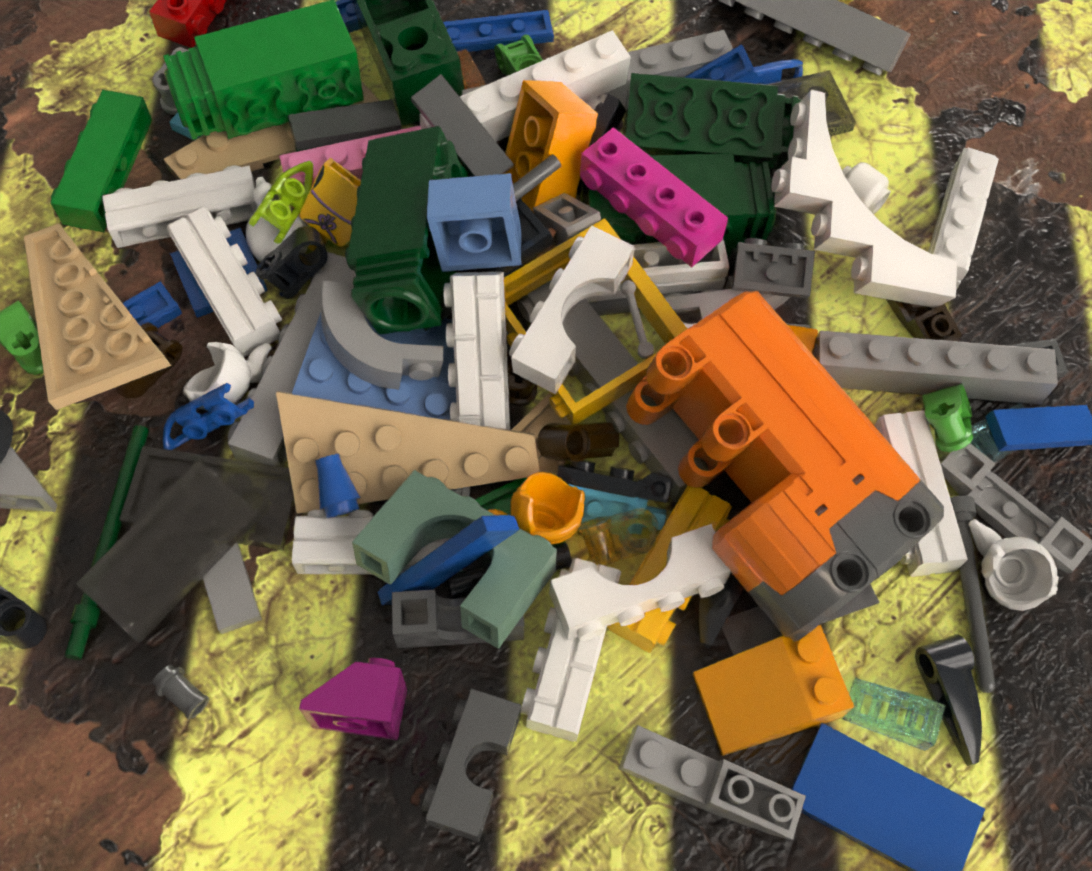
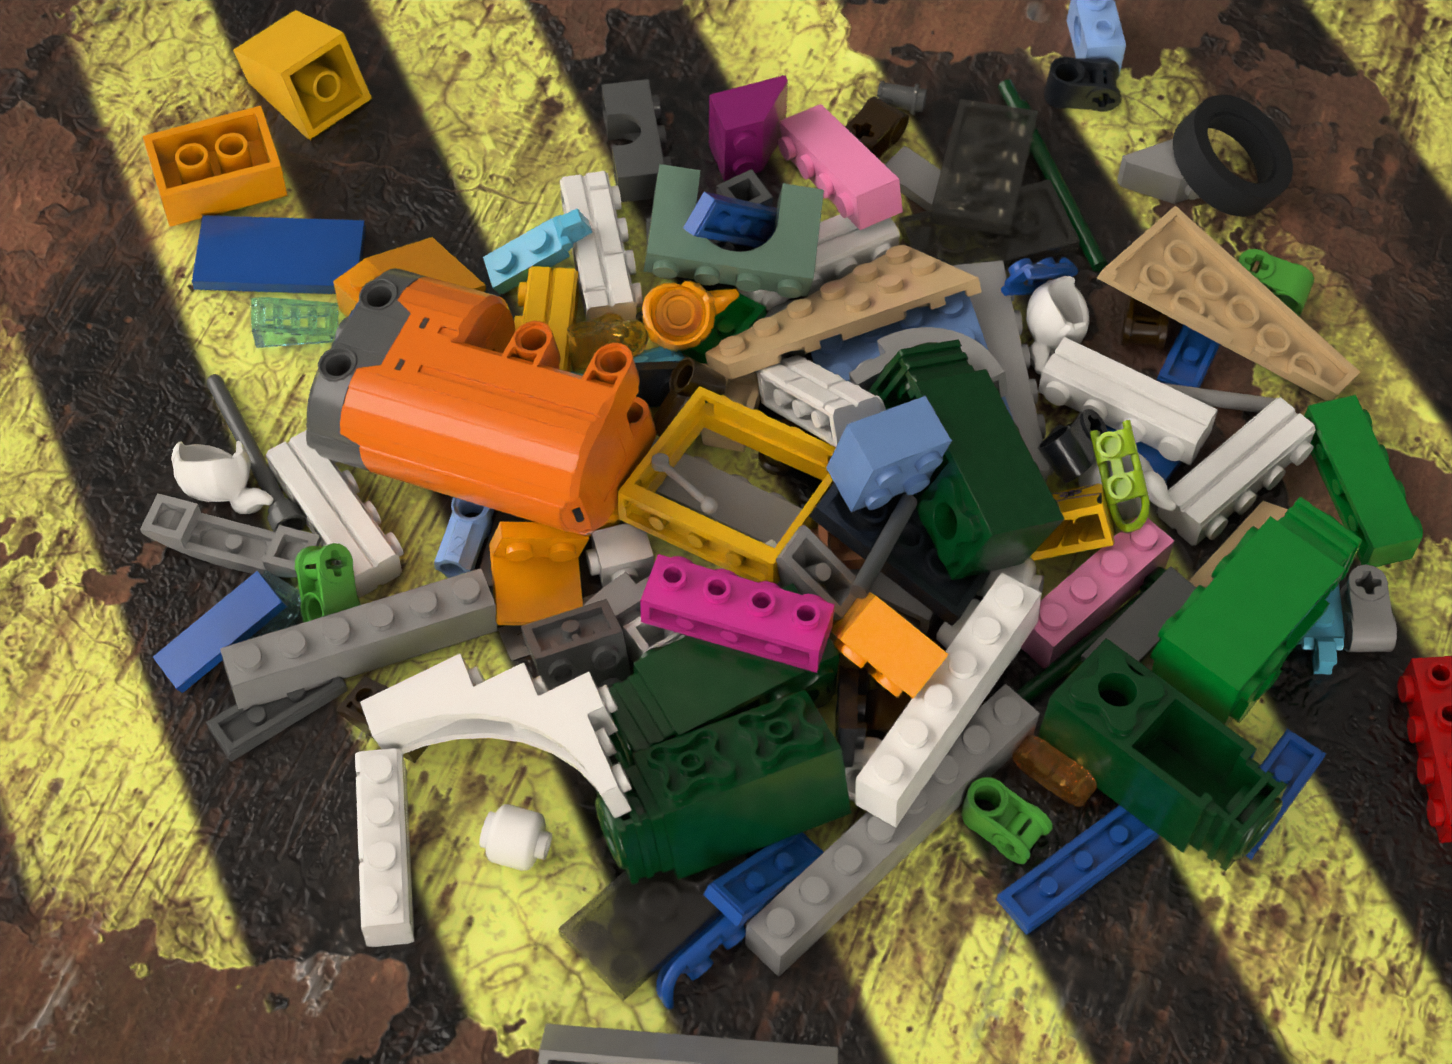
camera: 155 degrees right, 5 degrees down
blue cone [315,454,361,519] -> none
dark grey tile [411,75,514,177] -> none
white arch [509,225,634,394] -> none
white arch [549,524,731,641] -> none
light grey slope [618,725,806,840] -> none
black piece [915,634,982,766] -> none
none -> medium azure hinge [483,209,593,294]
none -> bright pink brick [778,104,903,230]
none -> dark brown piece [846,96,909,159]
none -> light grey bar [1163,383,1276,413]

